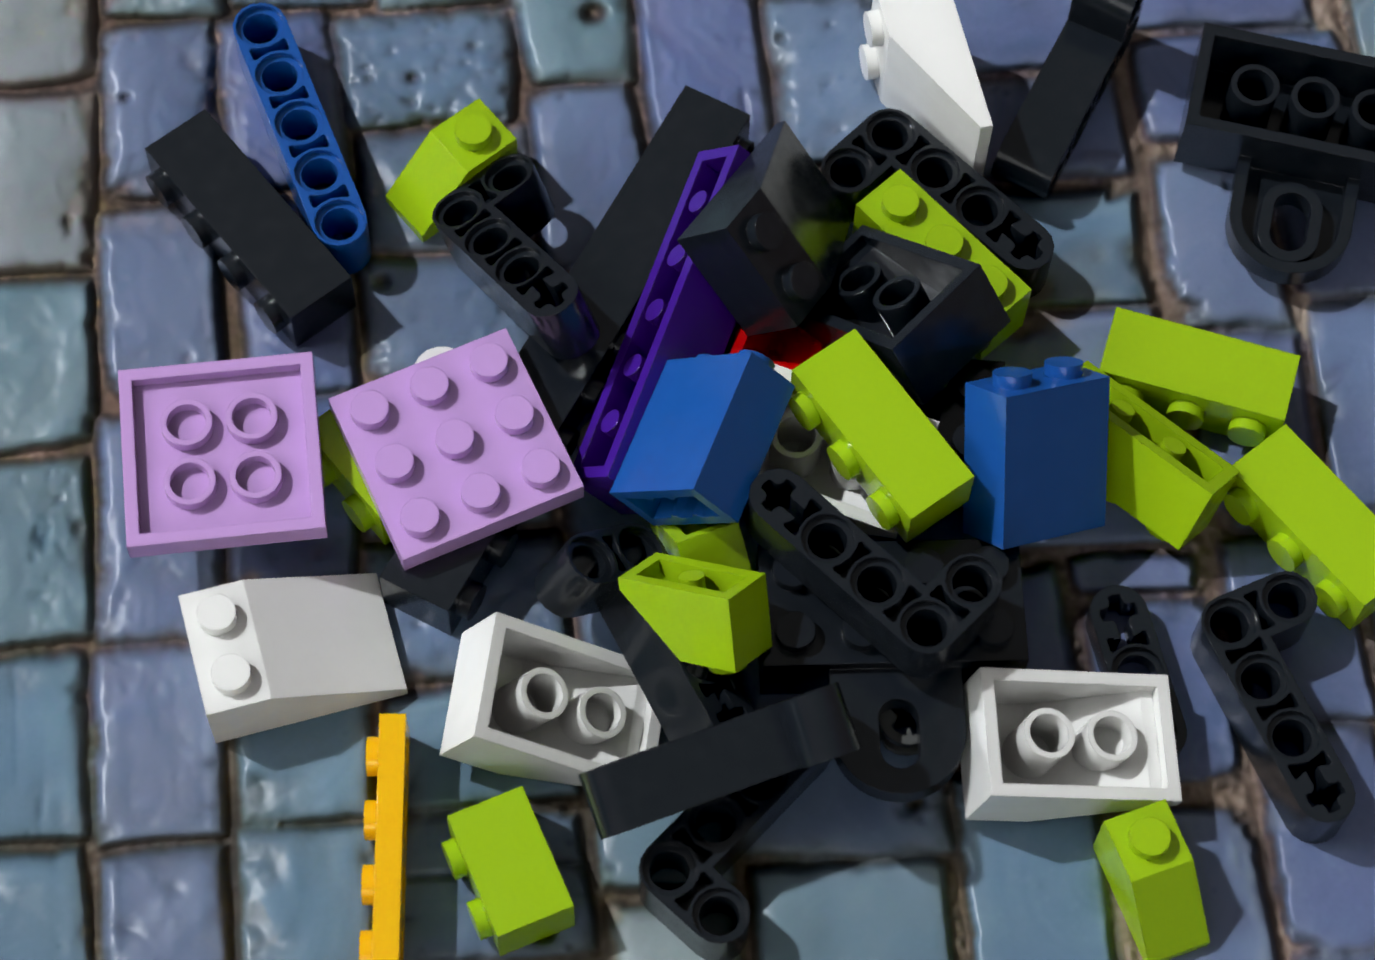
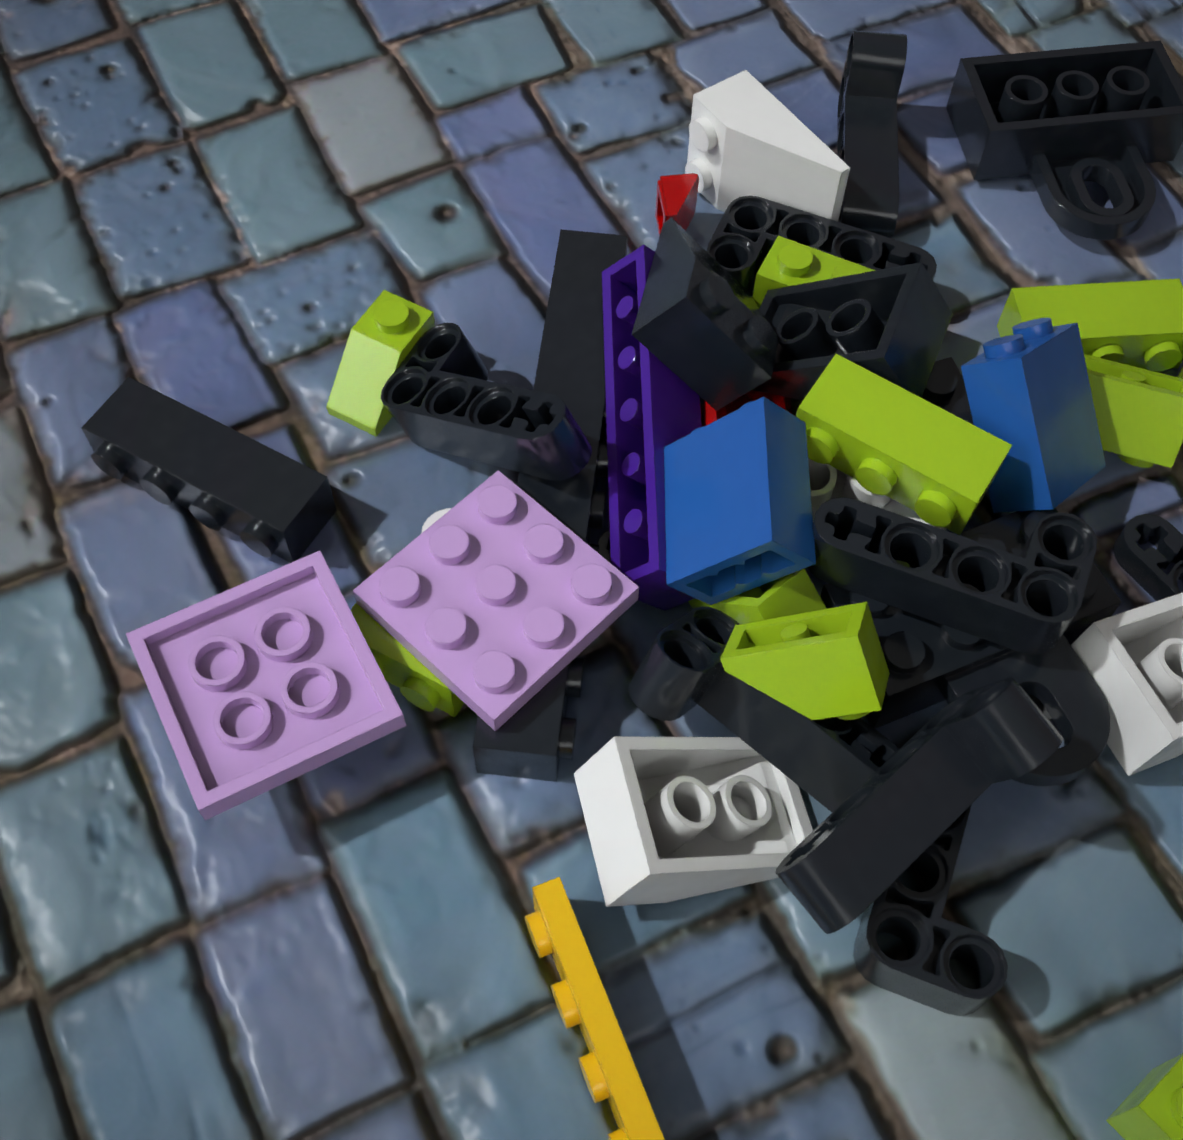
camera: 20 degrees left, 5 degrees down
white slope [178,573,408,743] -> none
blue beam [233,3,372,275] -> none
lime brick [441,786,575,956] -> none
none -> red slope [655,173,699,236]

